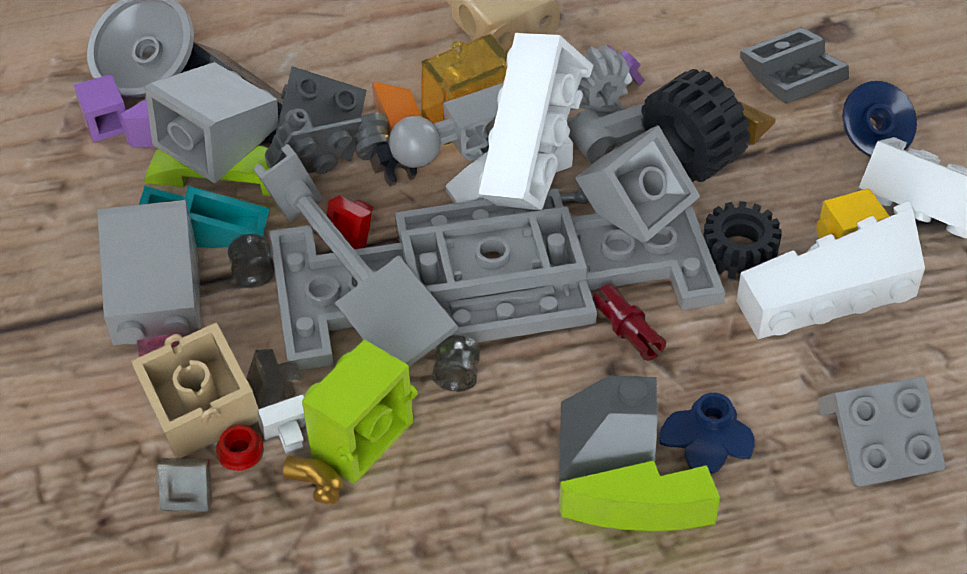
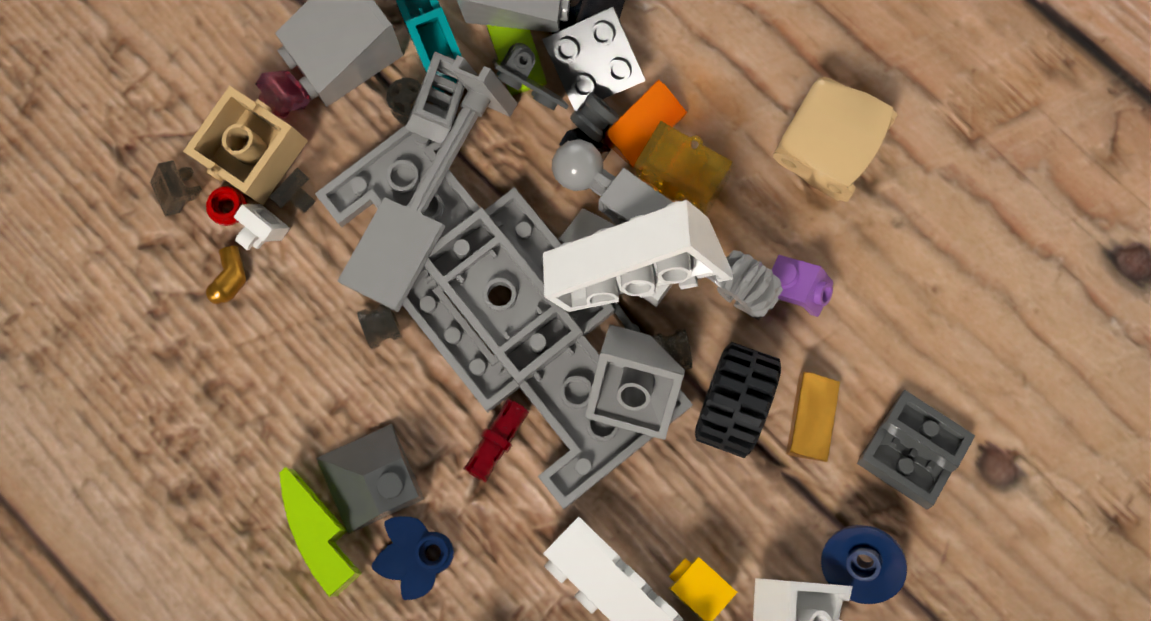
camera: 65 degrees right, 30 degrees up
lime brick [302,339,418,484] -> none
red tile [326,195,373,250] -> none
light grey piece [569,104,645,164] -> none
black tyre [703,201,782,279] -> none
none -> light grey slope [406,52,465,143]

